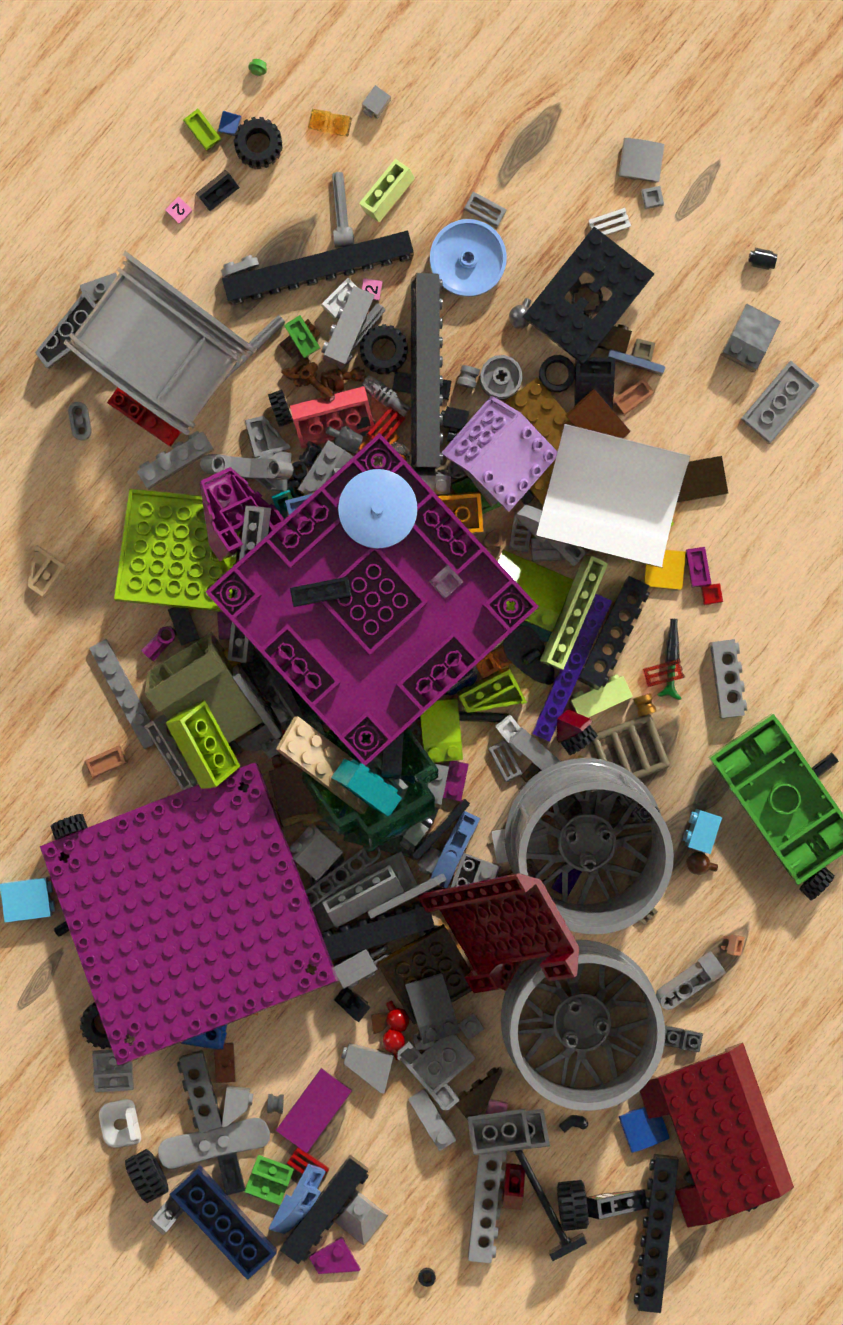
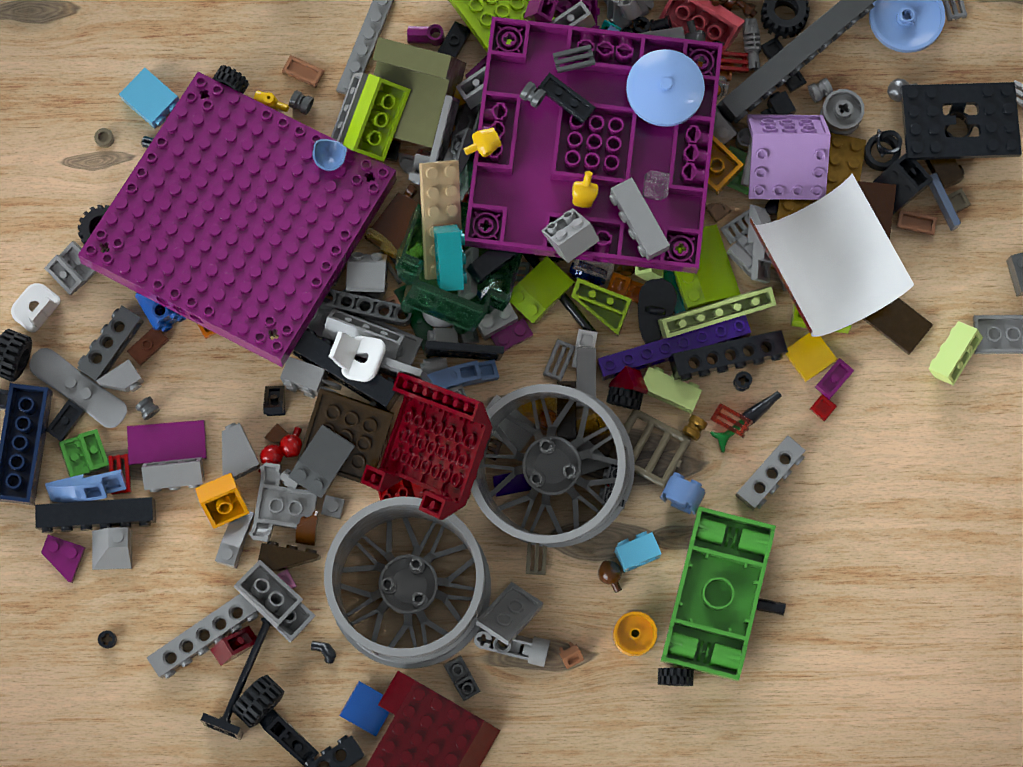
camera: 55 degrees right, 10 degrees down
none -> dark tan tile [94,128,114,148]
none -> light grey brick [141,457,205,492]
none -> light orange brick [195,473,249,529]
none -> yellow piece [253,90,289,112]
none -> dark grey wheel [289,90,314,115]
none -> reddish brown slope [295,511,318,546]
none -> medium blue helmet [313,139,347,171]
none -> white piece [329,331,386,382]
none -> yellow piece [463,127,502,157]
none -> light grey plate [476,582,543,646]
none -> dark grey wheel [520,81,547,108]
none -> light grey slope [541,208,600,263]
none -> dark grey tile [553,45,595,74]
none -> yellow piece [572,171,598,208]
none -> light grey brick [609,178,670,261]
none -> light orange wheel [613,611,657,656]
none -> medium blue brick [660,472,705,515]
none -> black bush [733,371,752,392]
none -> black piece [875,129,902,158]
none -> yellowish green brick [929,321,983,385]

